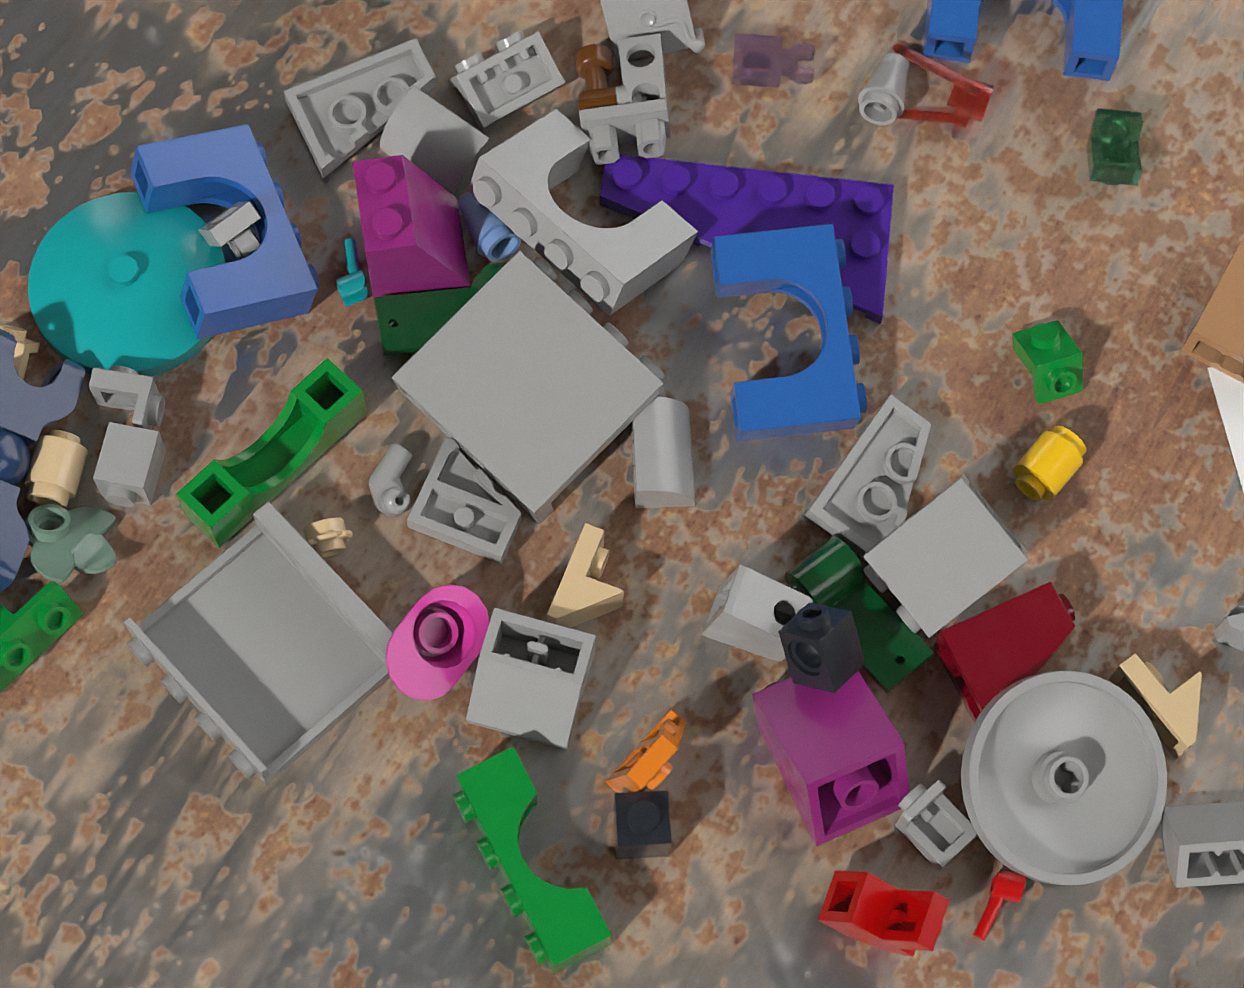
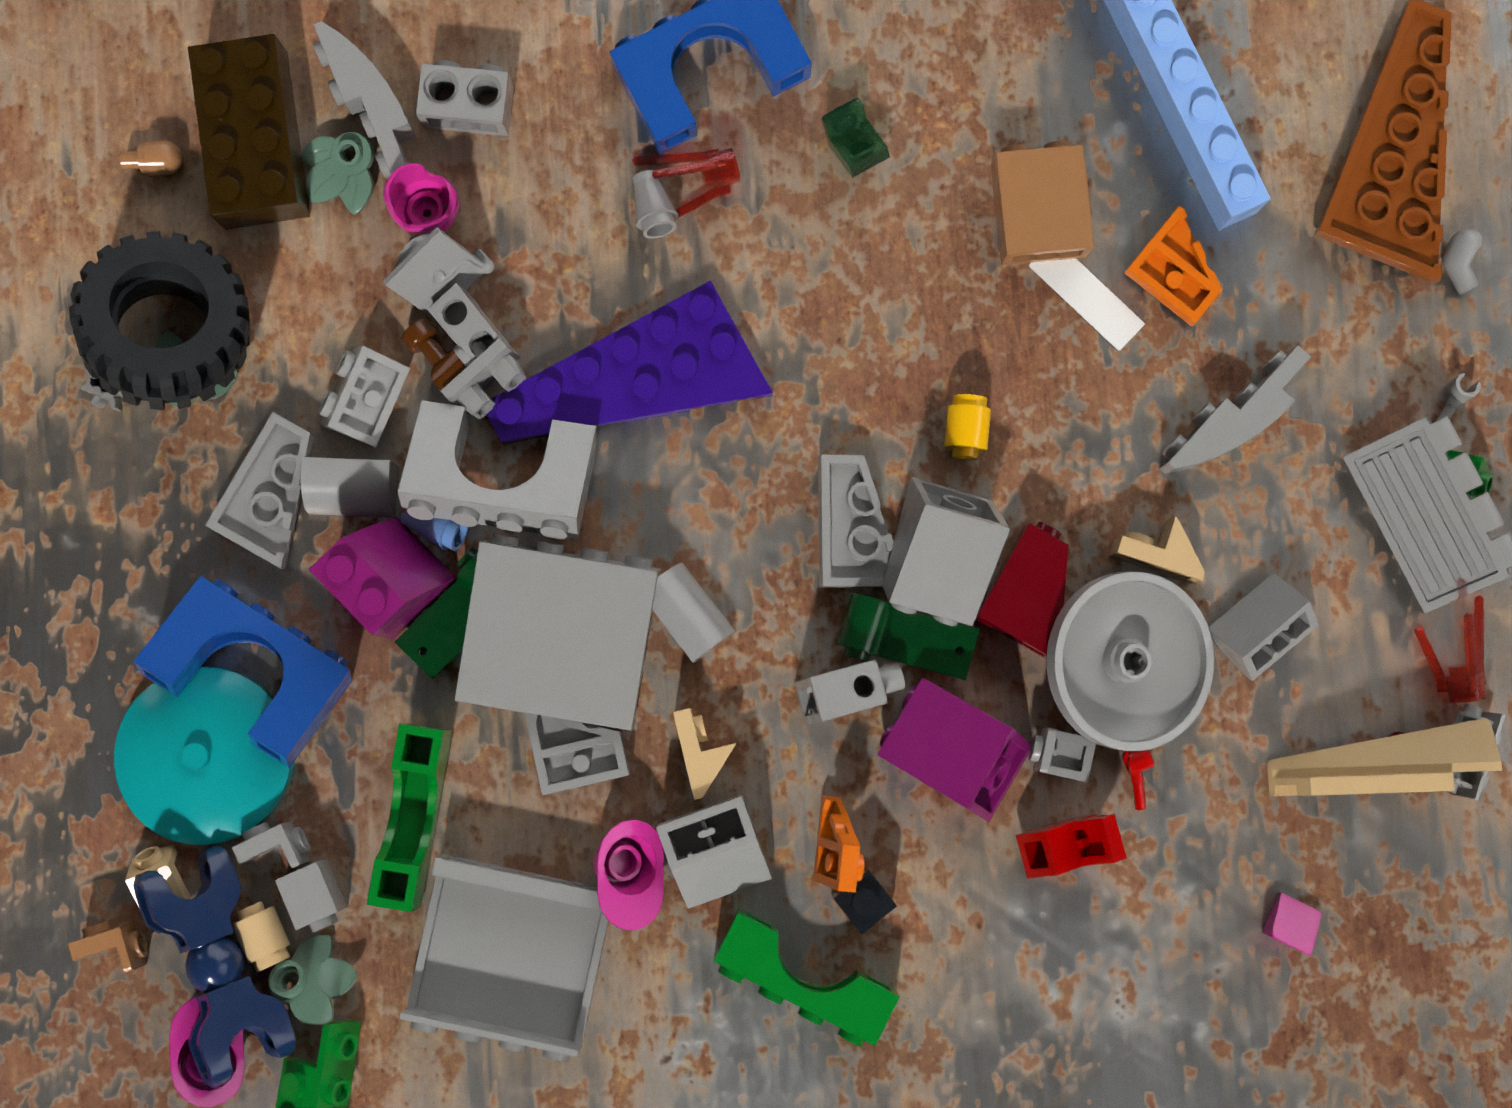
camera: 30 degrees left, 15 degrees up
light grey tile [199,201,261,258] -> none
tan plate [304,517,353,559] -> none
teal hand [335,238,368,307] -> none
light grey arm [368,443,413,517] -> none
blue arch [710,224,867,442] -> none
clear purple plate [732,33,815,88] -> none
black brick [778,603,865,693] -> none
green bracket [1012,320,1083,404] -> none

